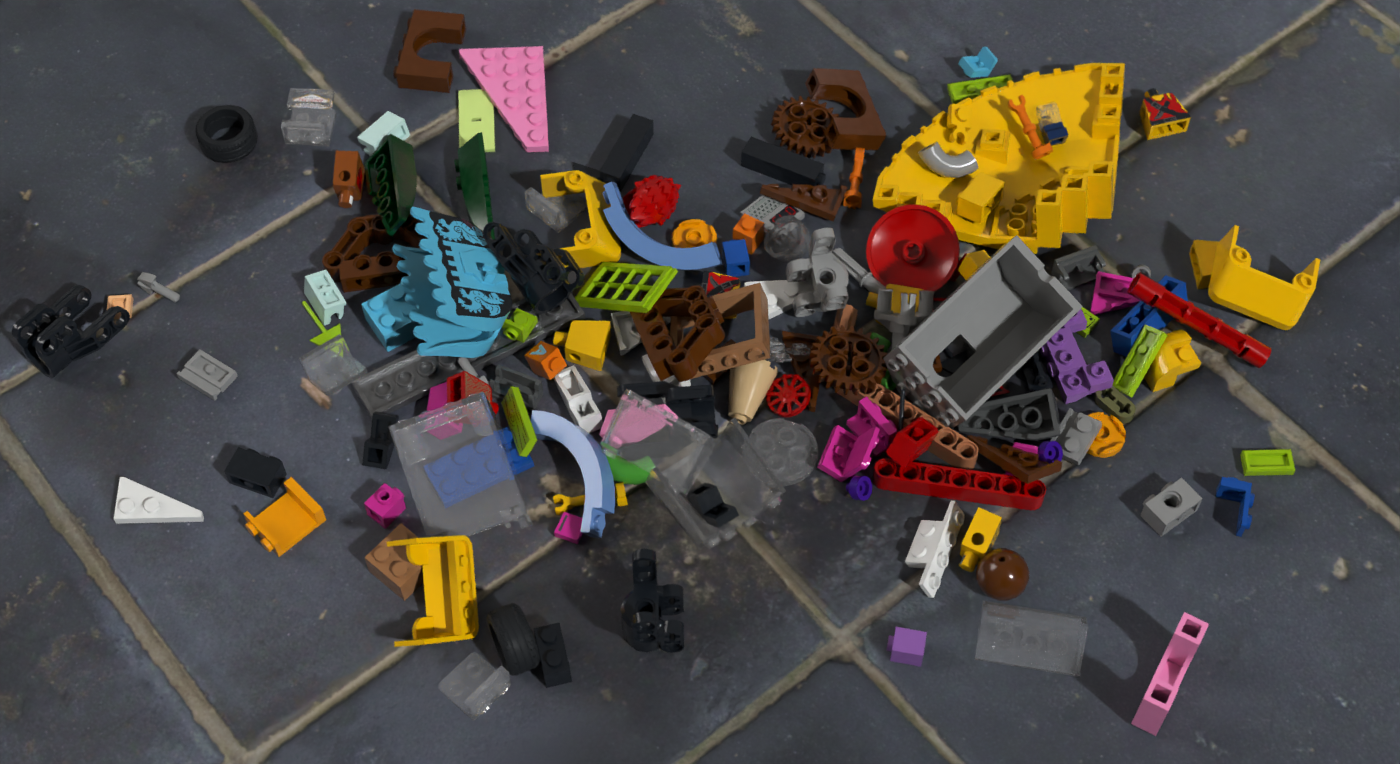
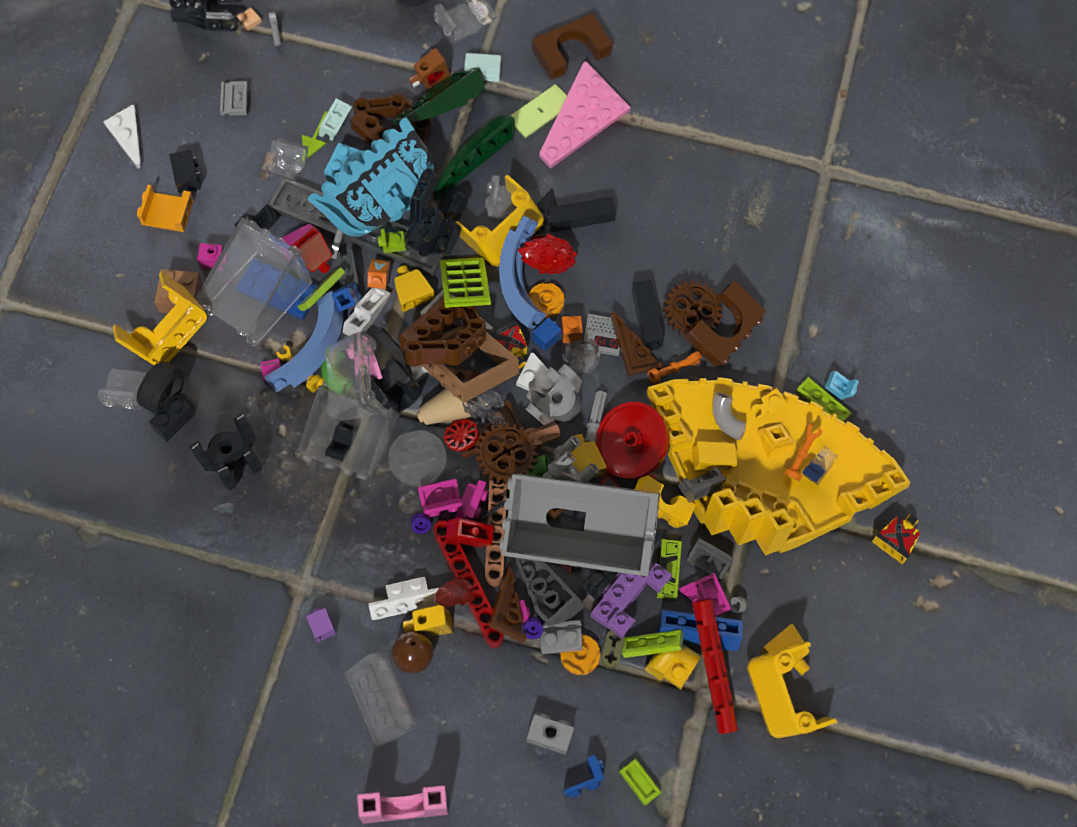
camera: 50 degrees right, 10 degrees up
none -> blue brick [332,282,362,311]
none -> clear red piece [435,577,475,607]
none -> dark grey hinge [678,467,726,503]

